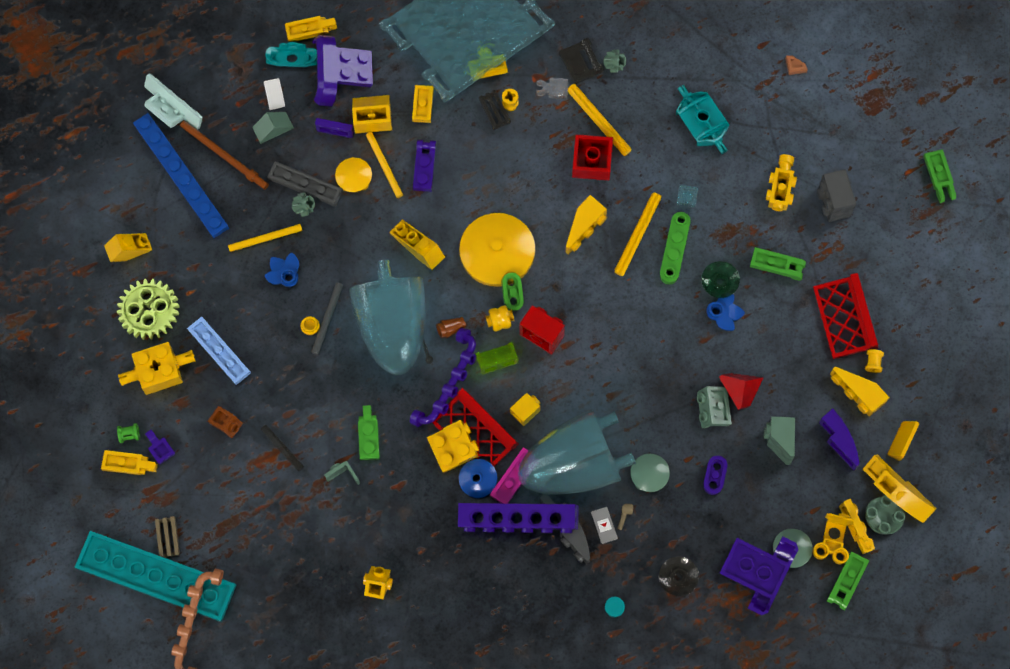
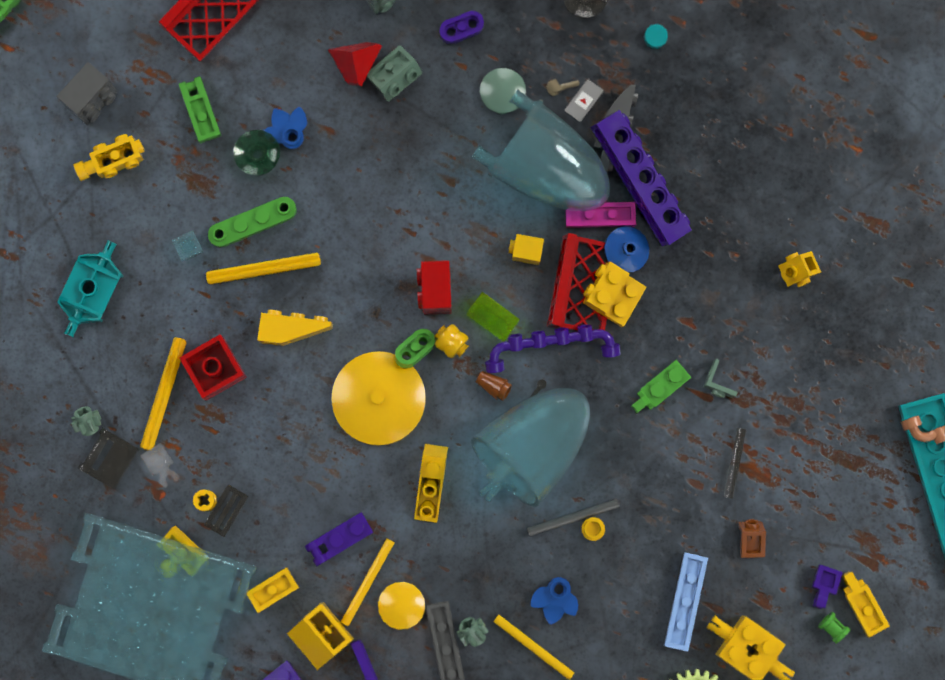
camera: 130 degrees left, 10 degrees up
dark tan tile [155,516,180,558] -> none

